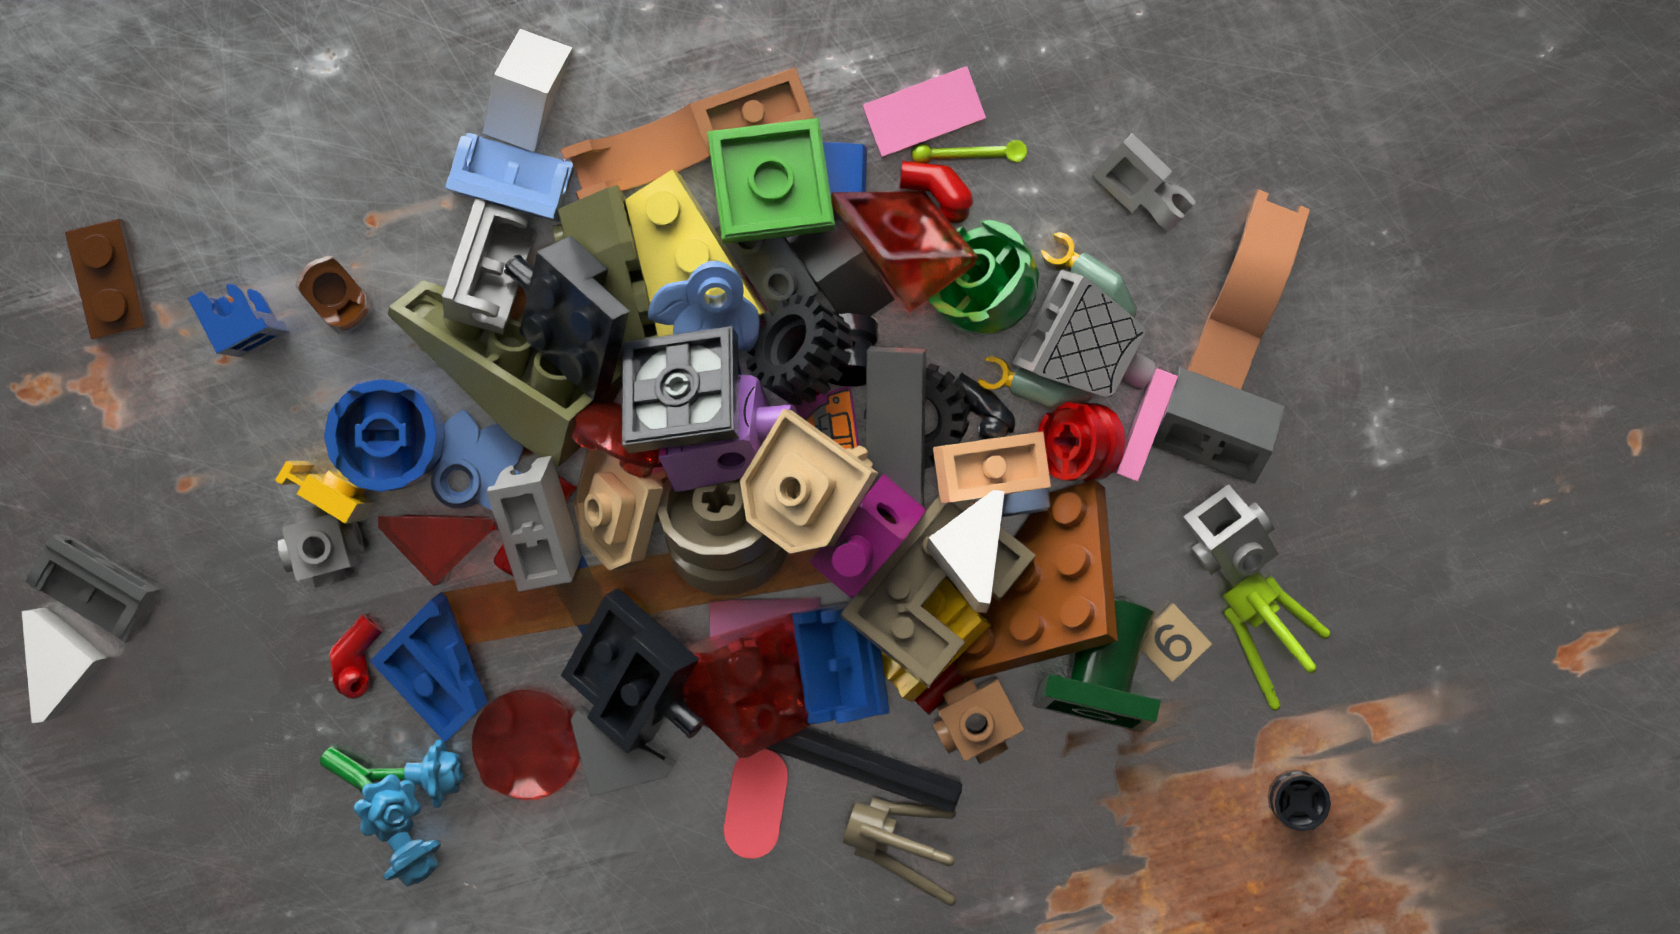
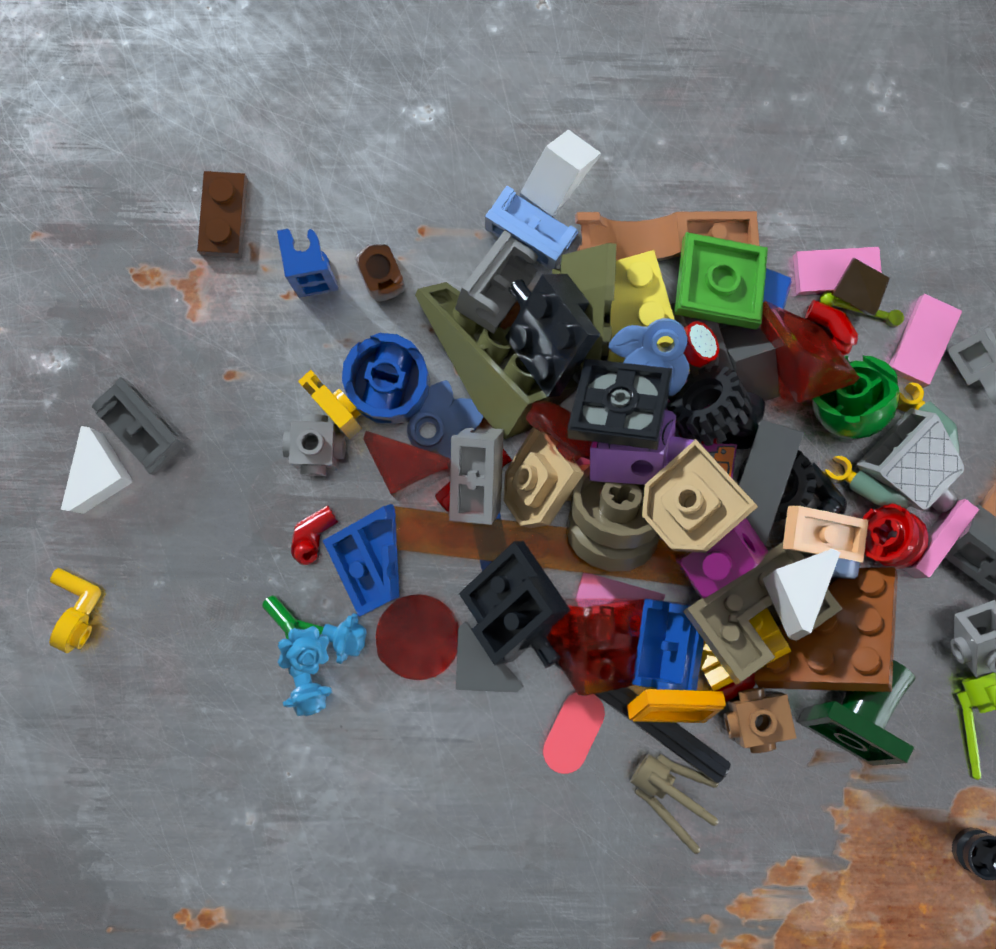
camera: 10 degrees right, 5 degrees down
tan tile [1142,603,1212,682] -> none
none -> yellow plate [49,568,101,653]
none -> light orange tile [627,689,726,723]
none -> tile [683,321,719,367]
none -> dark brown slope [831,258,890,316]
none -> bright pink tile [889,294,962,388]

